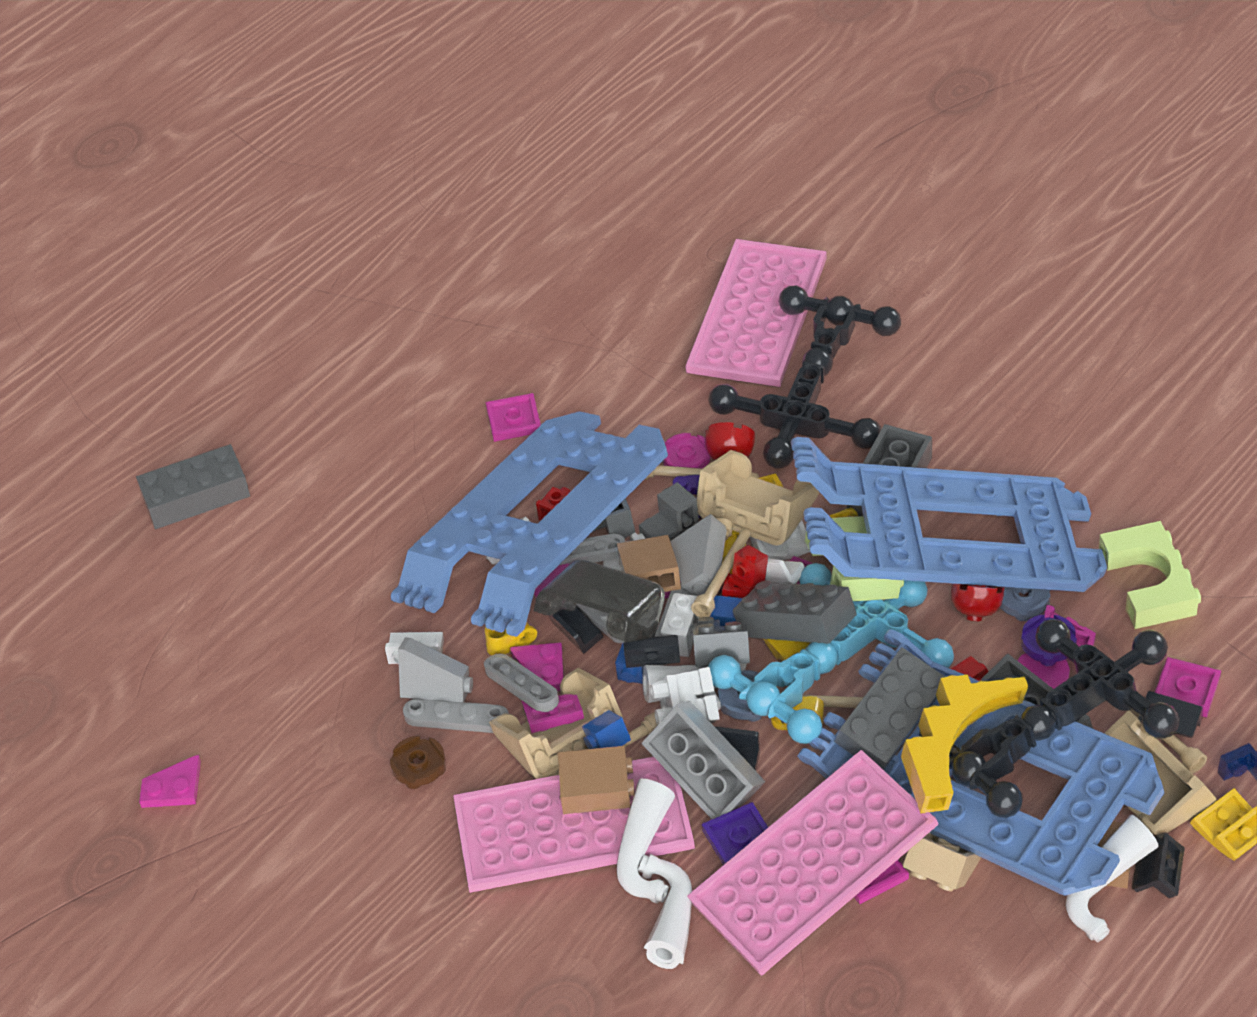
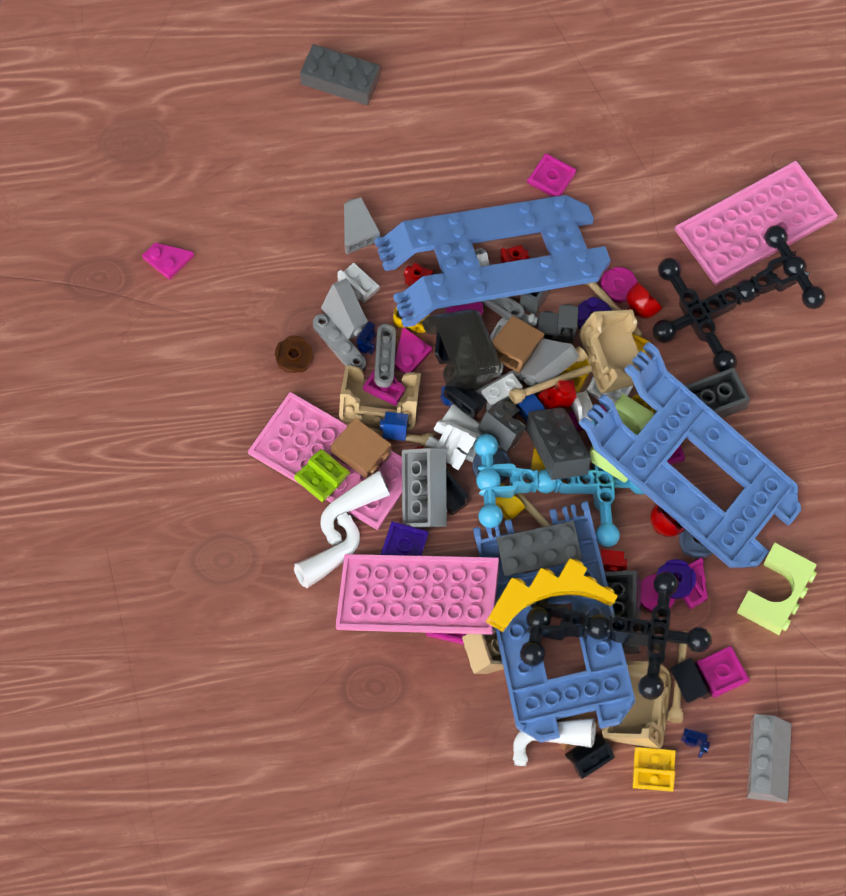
camera: 35 degrees right, 20 degrees up
none -> lime slope [294,449,350,503]
none -> light grey slope [344,197,380,255]
none -> clear blue bracket [357,321,376,355]
none -> red brick [403,262,434,286]

